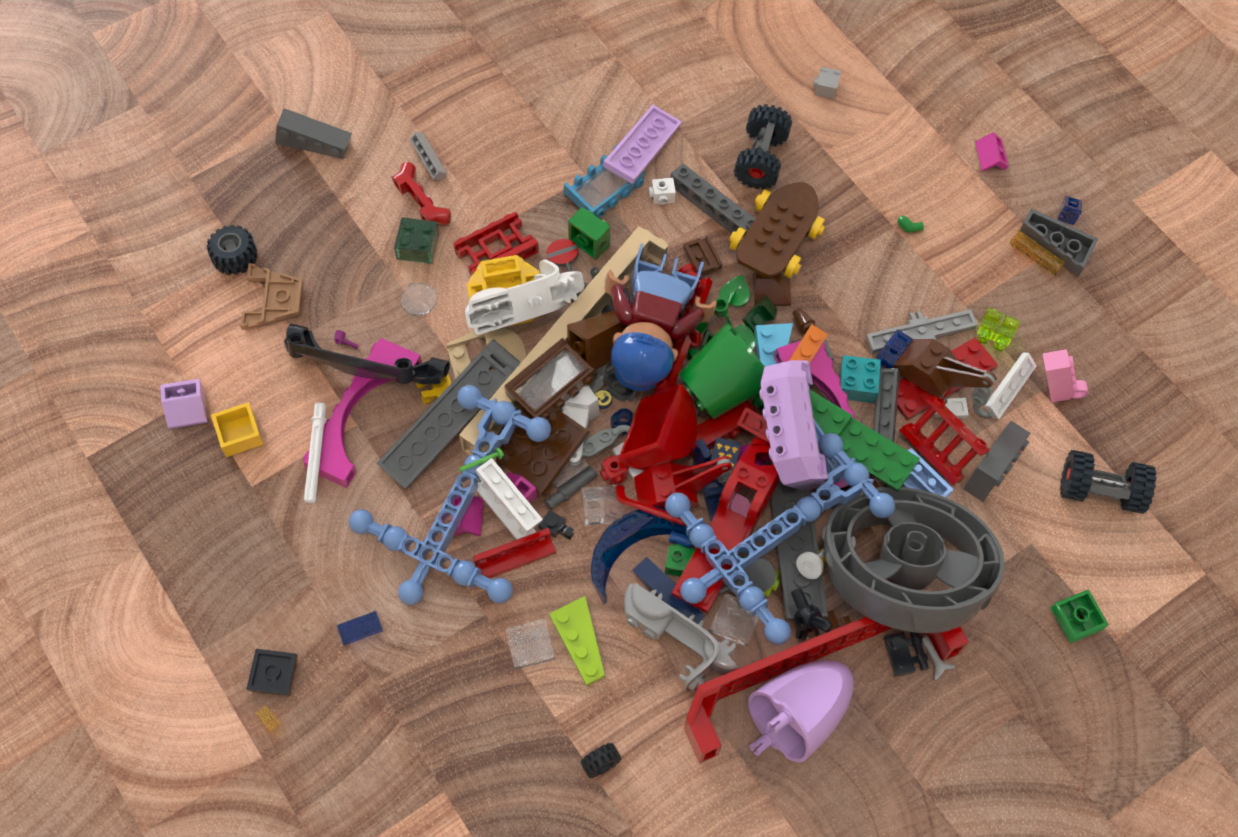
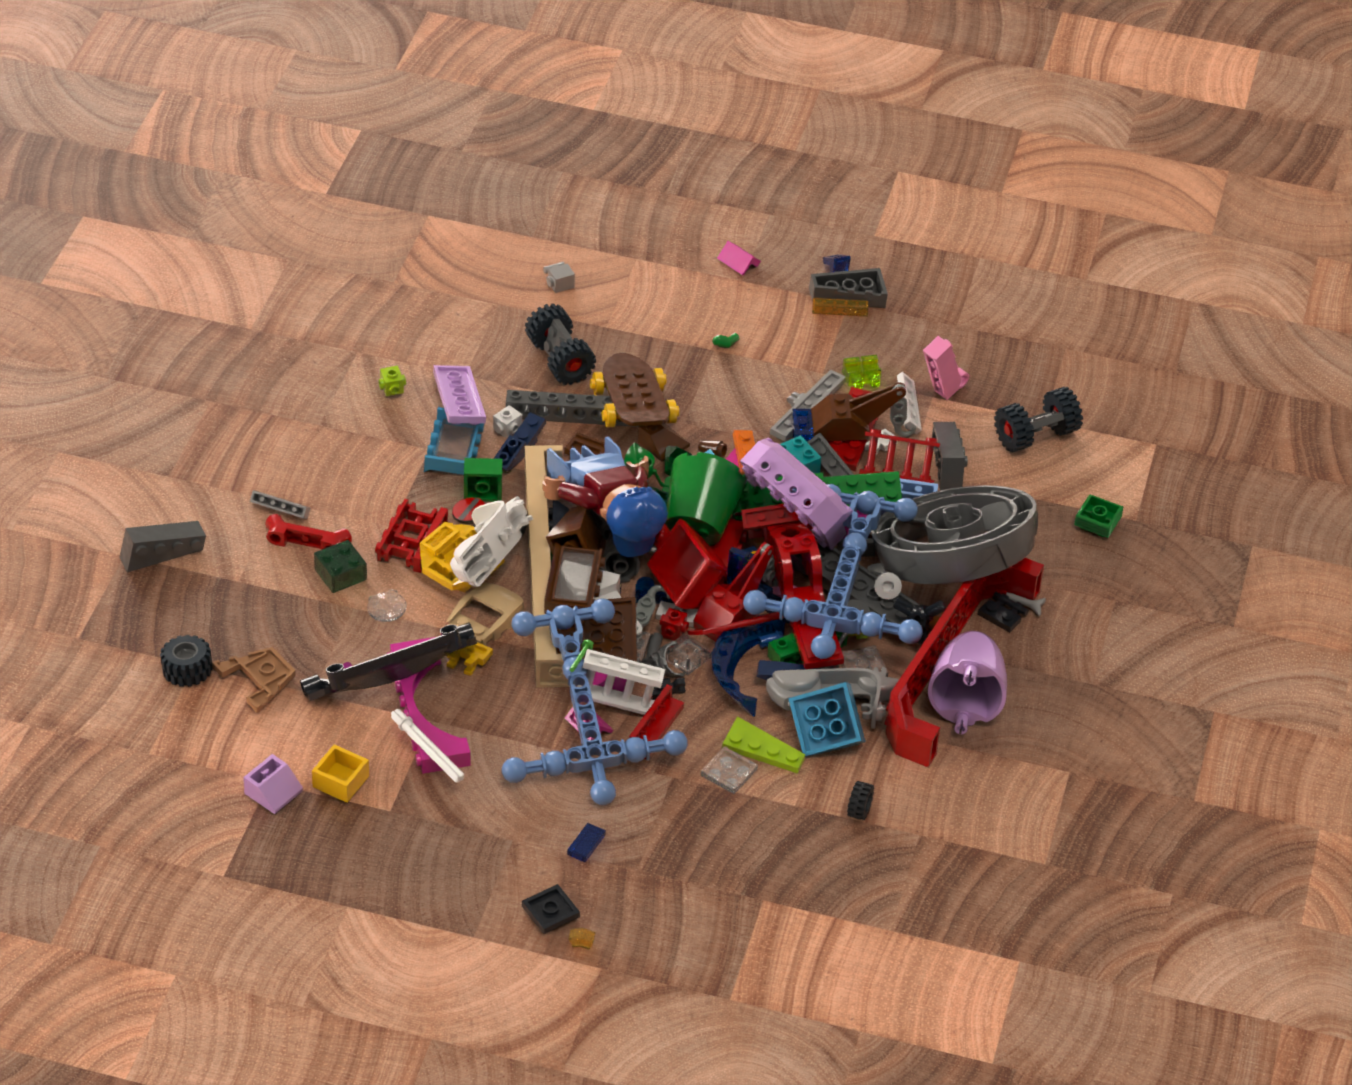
camera: 40 degrees left, 20 degrees down
dark grey hinge [377,339,521,490] -> none
none -> lime brick [378,365,406,396]
none -> dark blue slope [493,412,546,471]
none -> dark grey helmet [648,641,685,678]
none -> dark azure slope [788,682,866,757]

